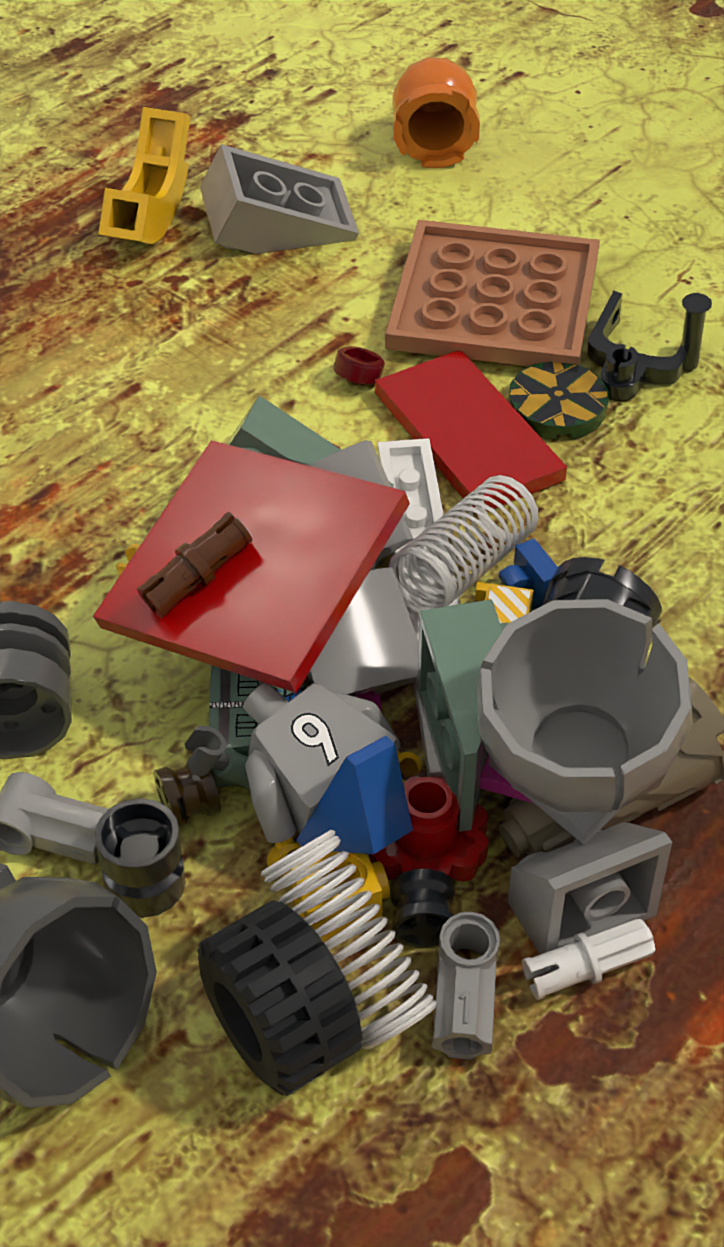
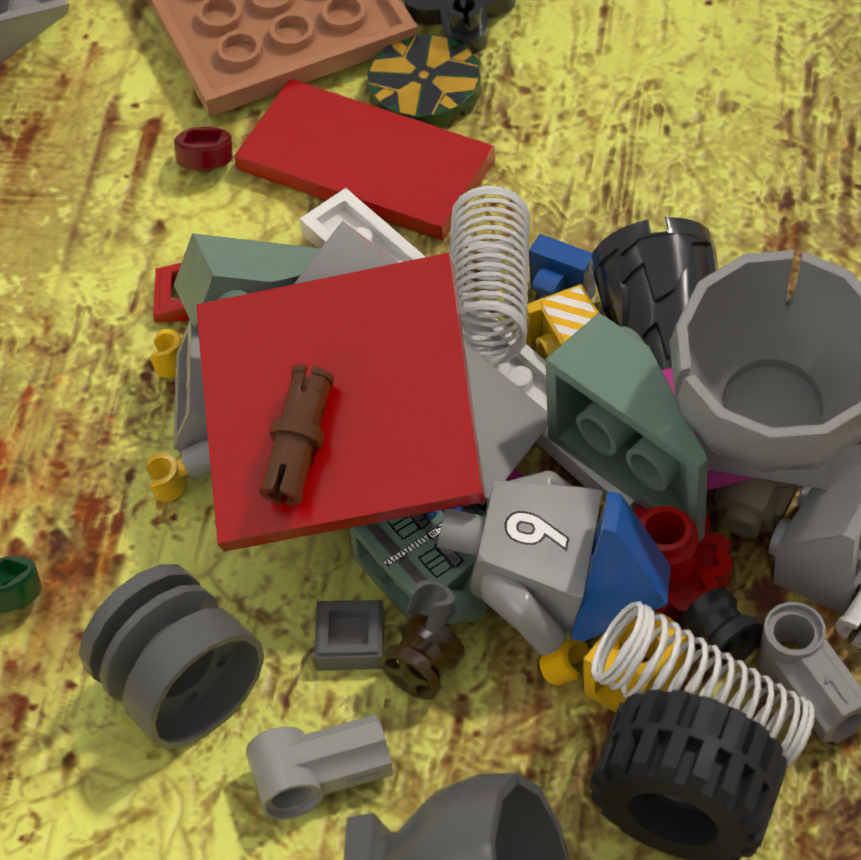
camera: 30 degrees left, 5 degrees up
black wheel [95,798,186,918] -> none
none -> dark grey tile [314,600,385,670]

